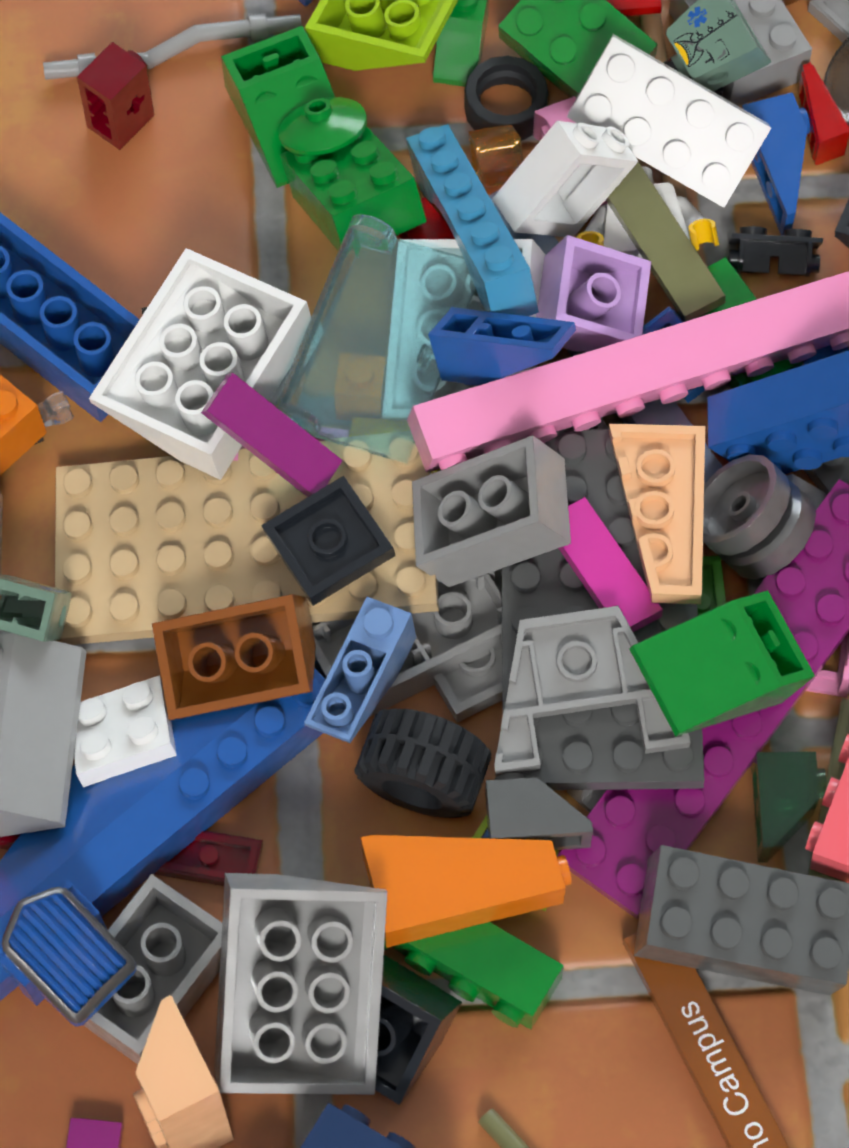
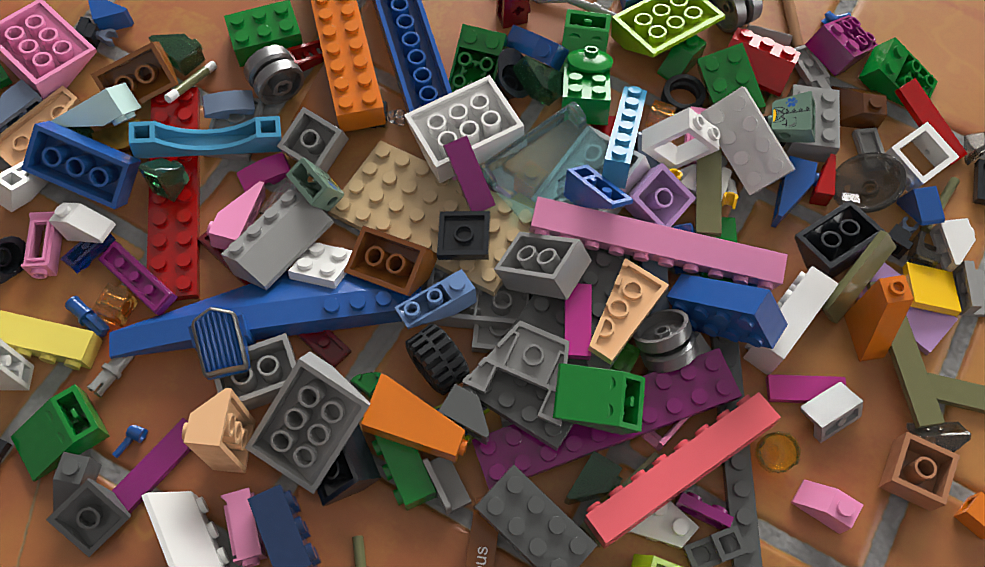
camera: 30 degrees right, 0 degrees up
black hinge [728,226,823,277] -> none
none -> green tile [350,372,382,399]
none -> light grey panel [422,457,472,516]
none -> green slope [449,24,508,92]
none -> black piece [494,48,530,101]
none -> blue slope [507,24,569,71]
none -> clear green slope [513,55,563,106]

